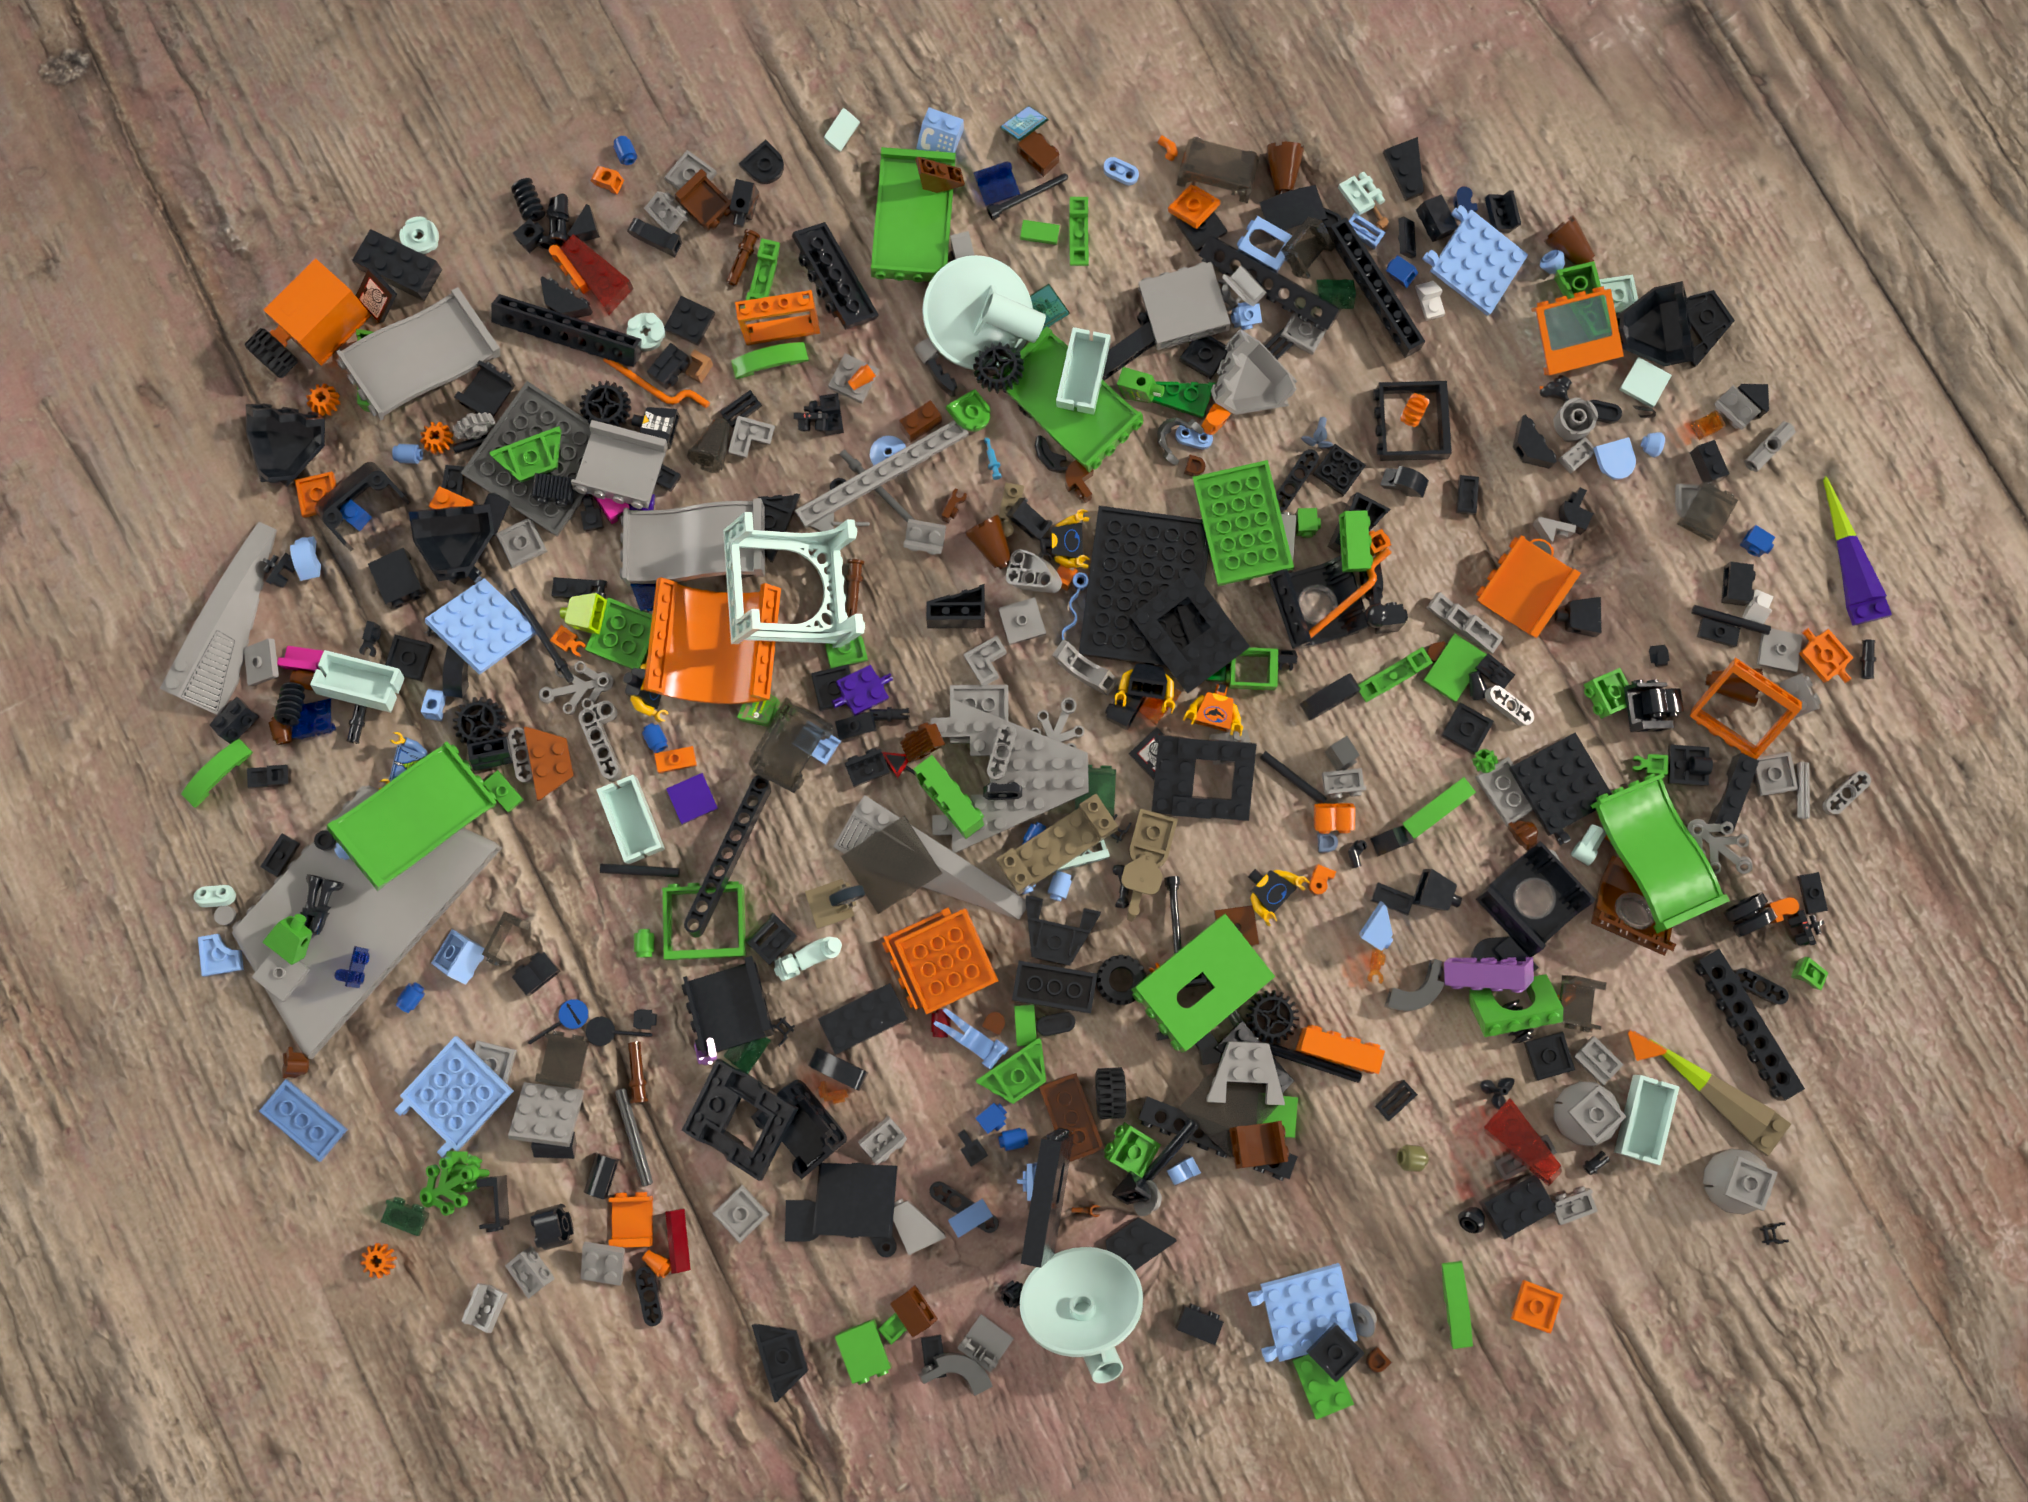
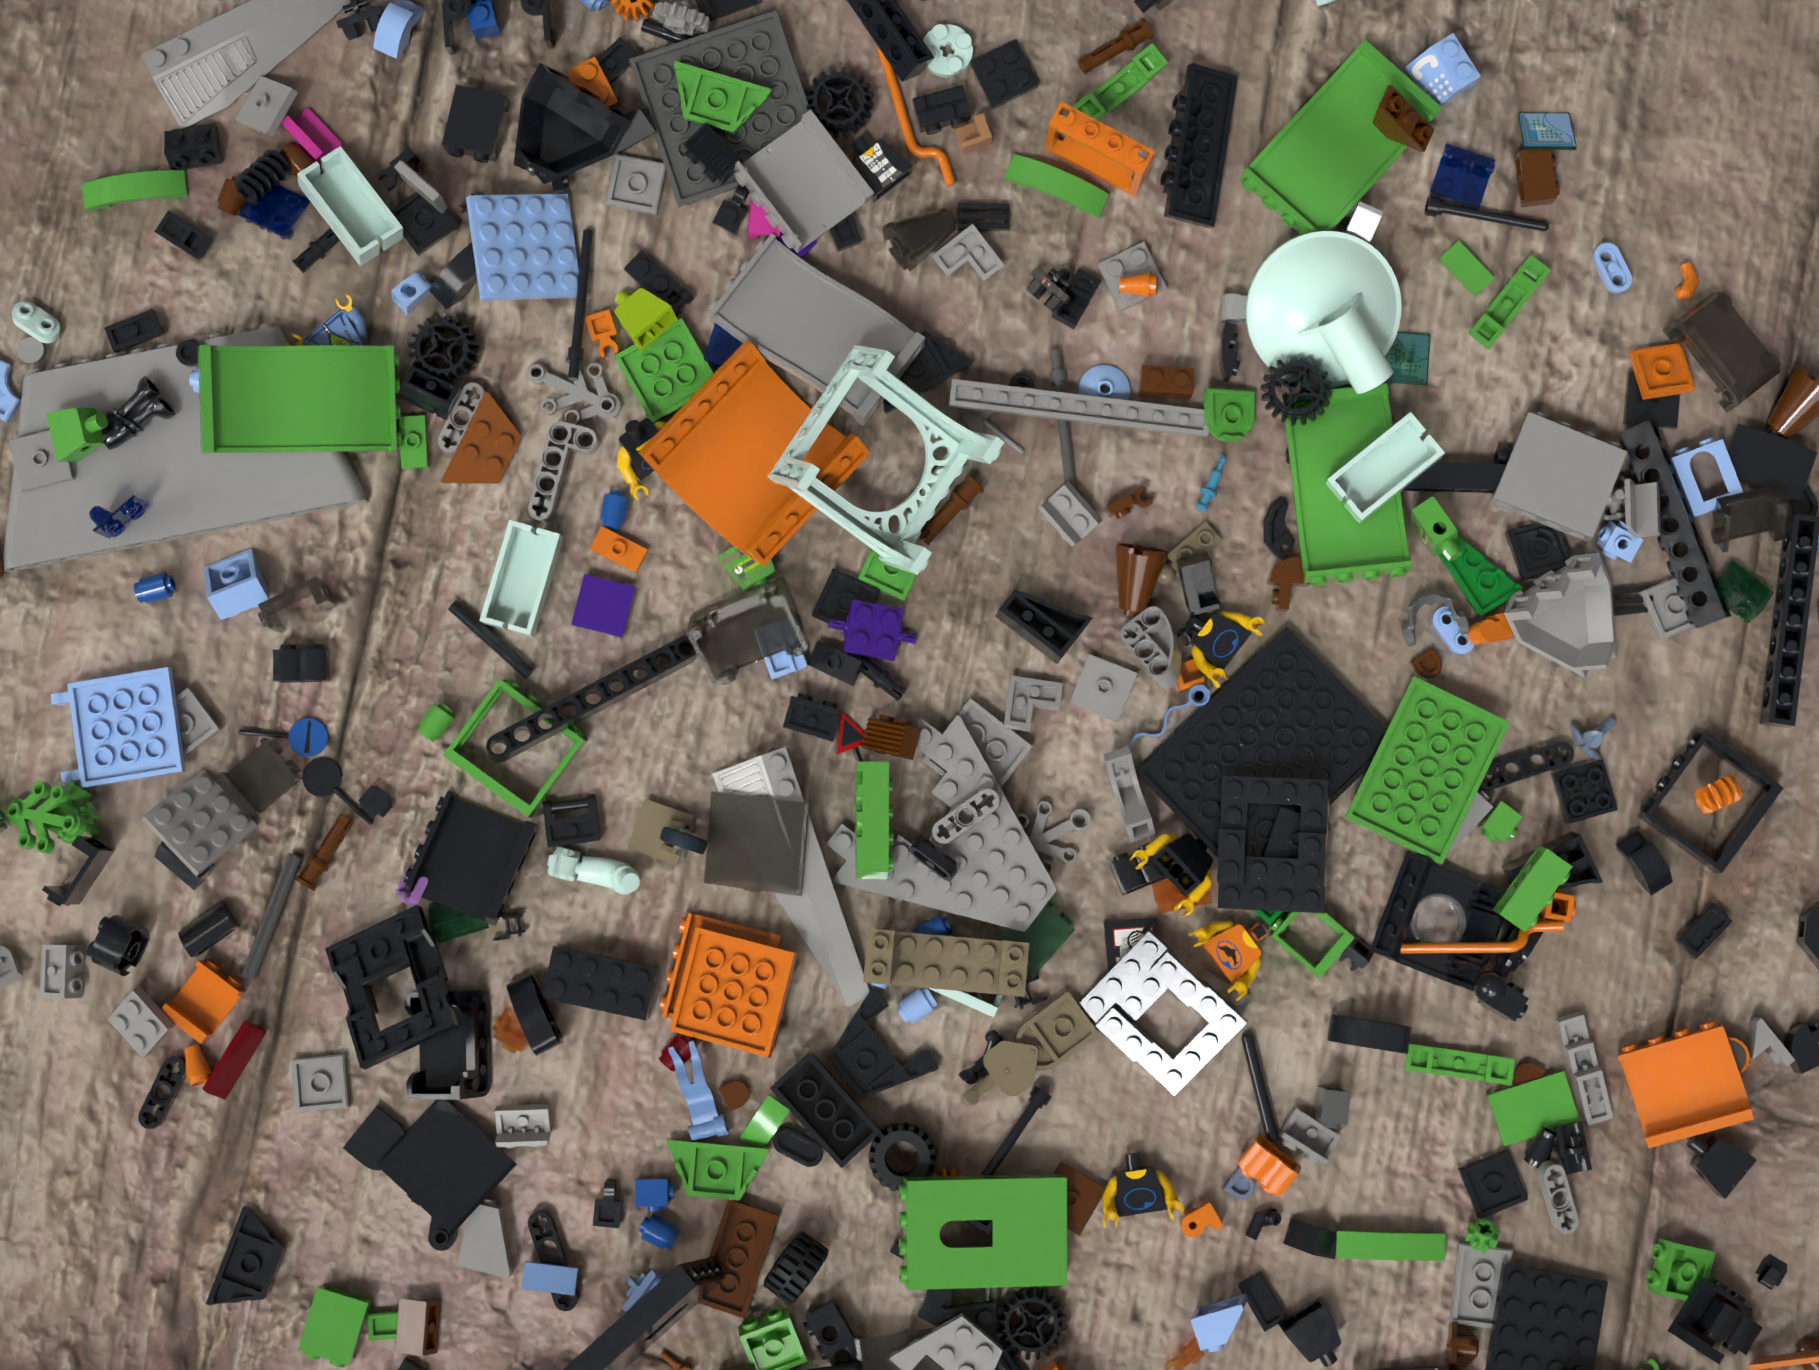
camera: 45 degrees right, 5 degrees up
none -> light grey tile [394,161,448,214]

